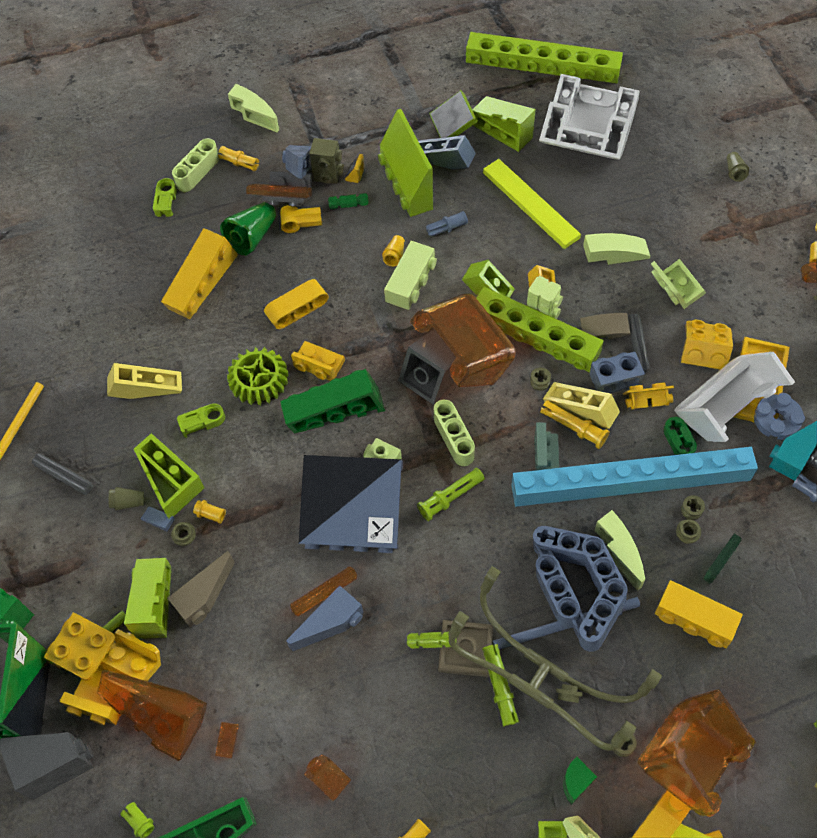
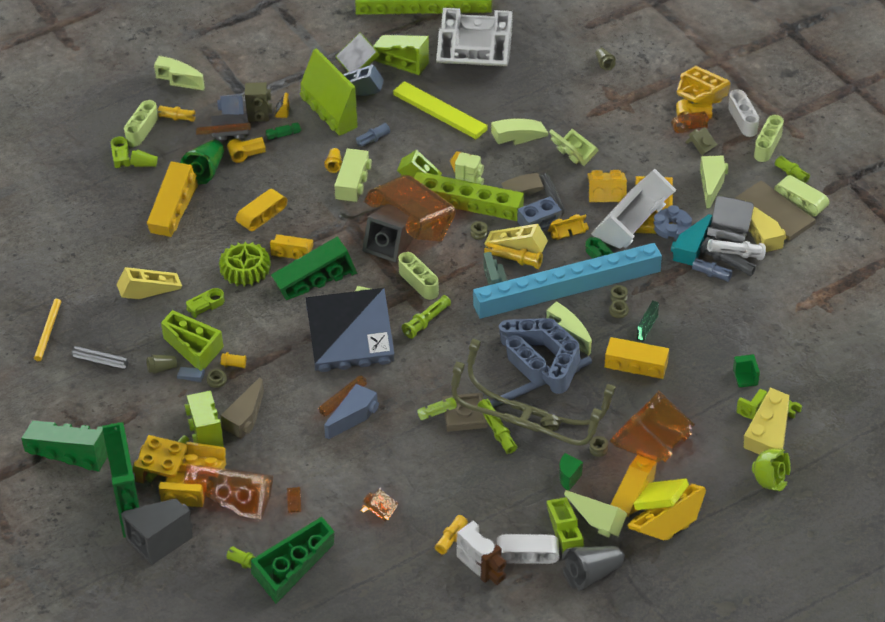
camera: 15 degrees left, 15 degrees down
none -> lime cone [130,149,158,167]

